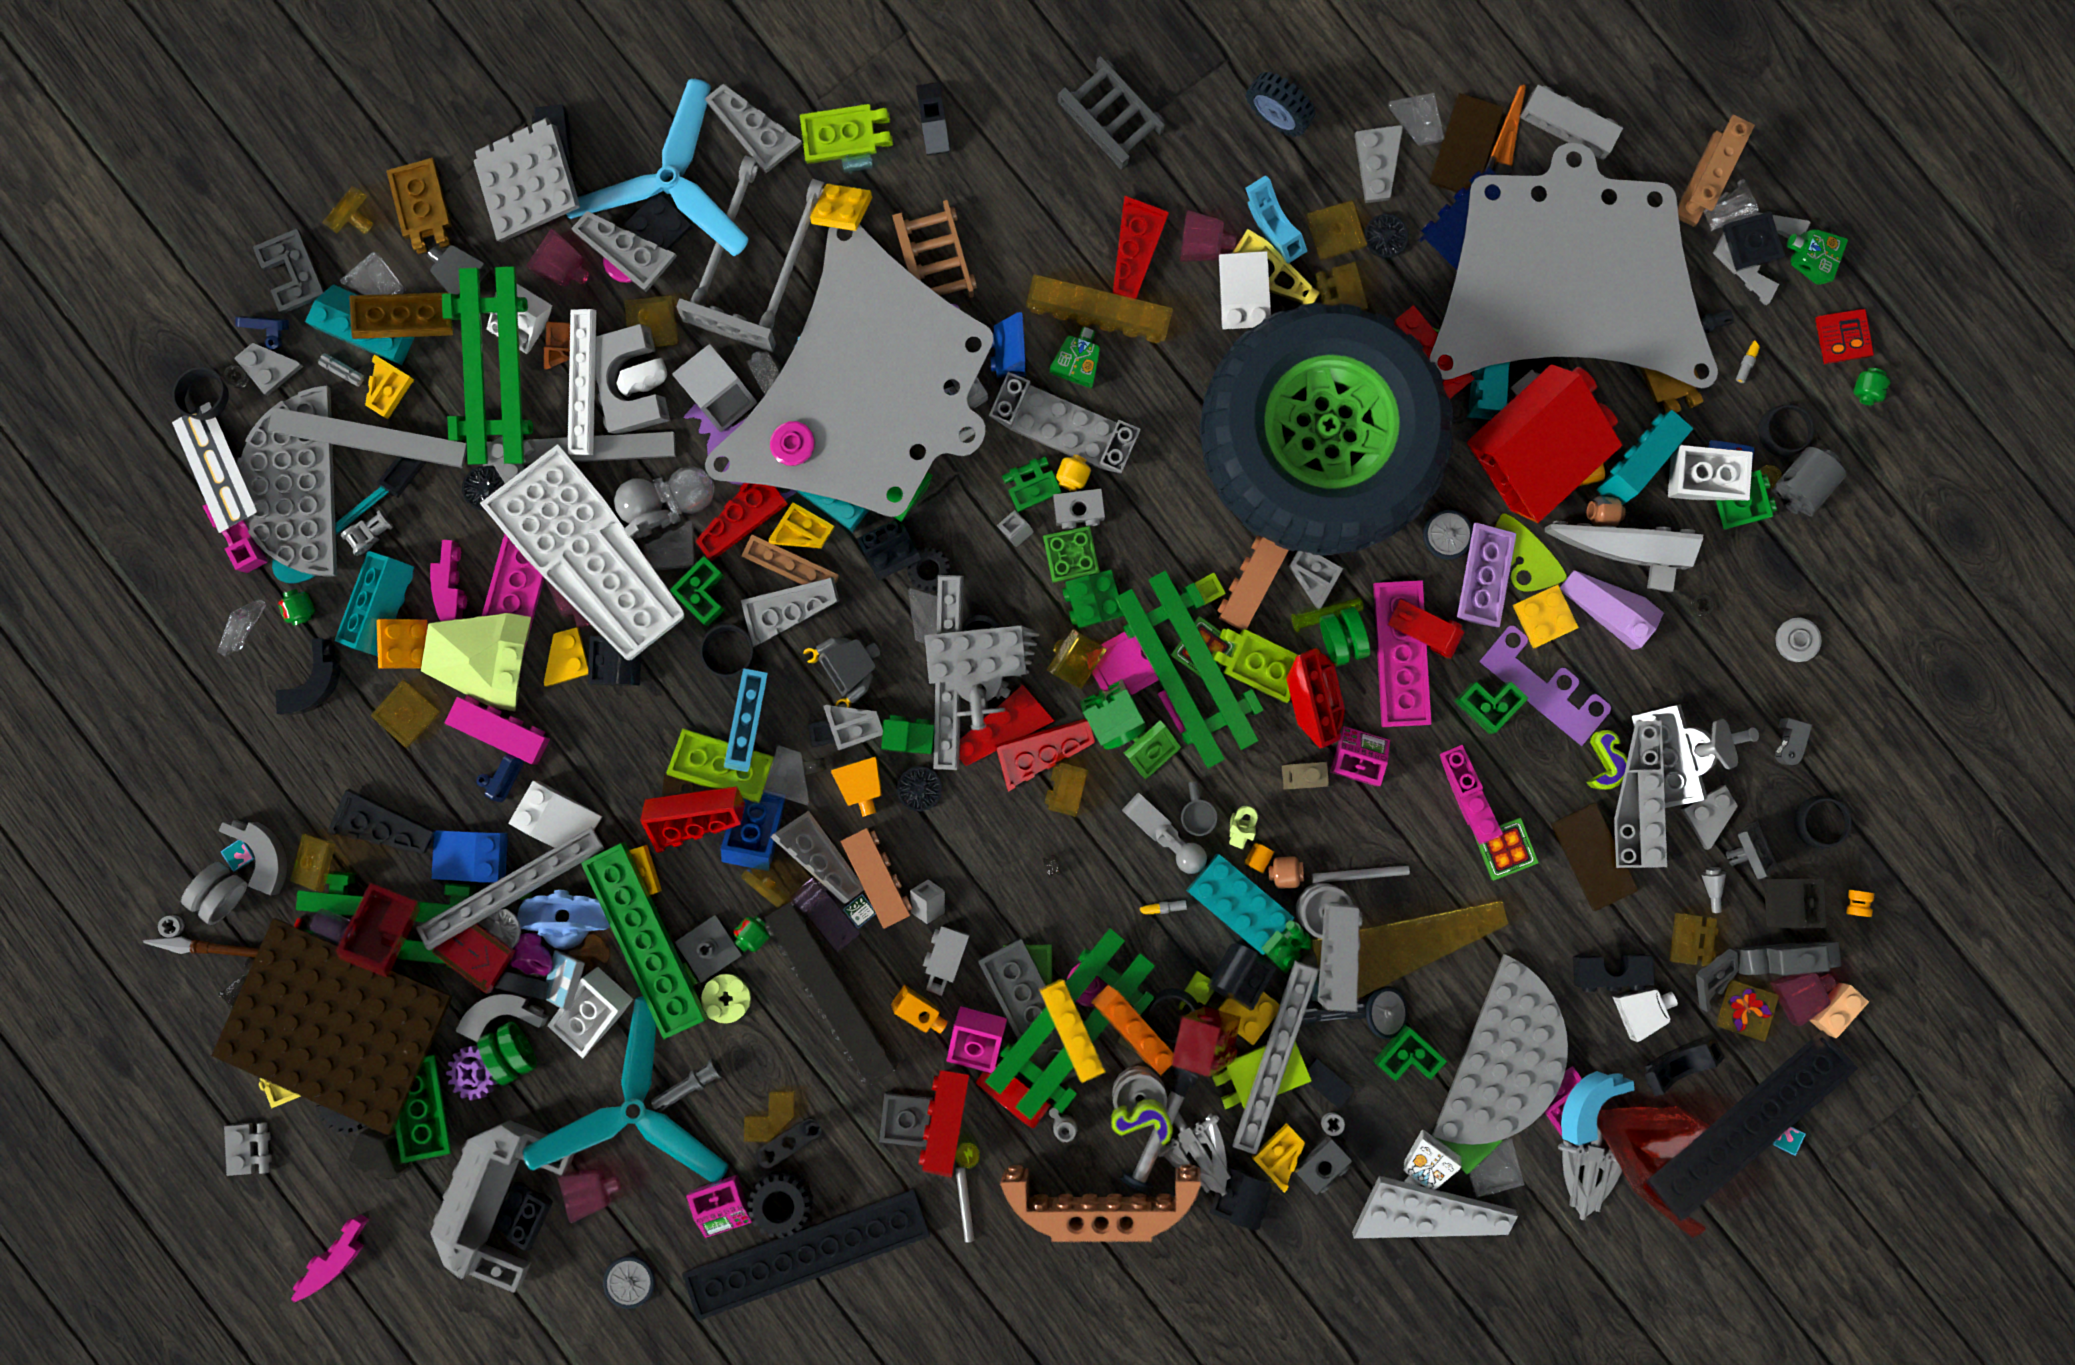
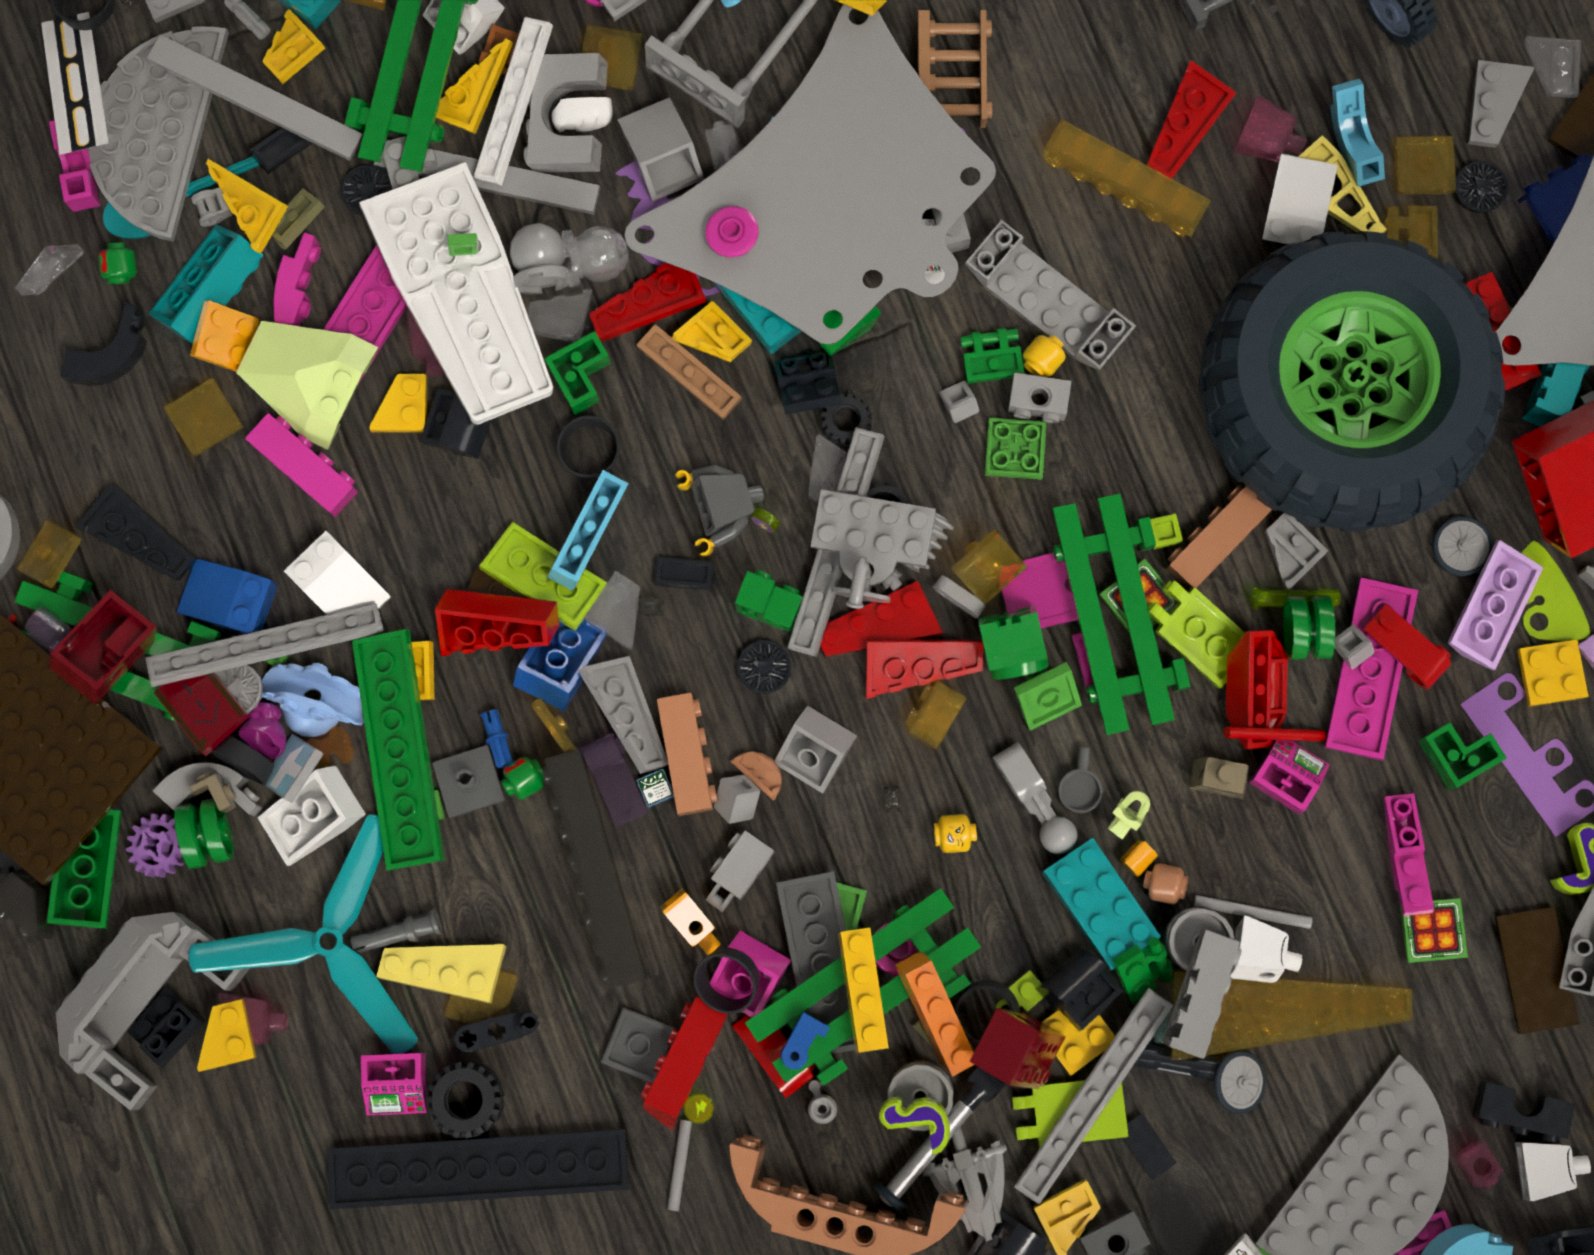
camera: 25 degrees right, 5 degrees down
dark blue piece [477,753,524,803] -> none
light grey wheel [603,1256,655,1309] -> none
yellowish green plate [701,974,751,1023] -> none
light grey wing [741,578,839,647] -> none
light grey wing [823,705,883,750] -> none
light orange torso [831,757,882,817] -> none
blue slope [991,312,1025,378] -> none
green torso [1049,327,1100,389] -> none
green plate [1062,570,1124,630] -> none
light grey piece [1140,900,1187,914] -> none
light grey bush [1321,1112,1345,1136] -> none
green brick [1373,1025,1447,1081] -> none
none -> dark tan bracket [189,772,237,813]
none -> yellow wing [197,999,257,1072]
none -> yellow wing [206,159,289,254]
none -> olive panel [271,189,325,250]
none -> light yellow wing [376,944,506,1004]
none -> yellow wing [436,38,513,134]
none -> bright green tile [447,233,478,256]
none -> blue axle [480,709,513,768]
none -> black tyre [694,948,760,1014]
none -> nougat tile [730,751,782,801]
none -> clear neon green tile [750,508,780,534]
none -> light grey slope [775,705,857,793]
none -> blue leg [781,1012,830,1070]
none -> light grey beam [933,575,986,618]
none -> yellow head [934,814,977,853]
none -> red bar [1224,726,1327,742]
none -> white torso [1230,915,1302,983]
none -> light grey slope [1334,624,1374,669]
none -> clear pink brick [1453,1140,1504,1189]

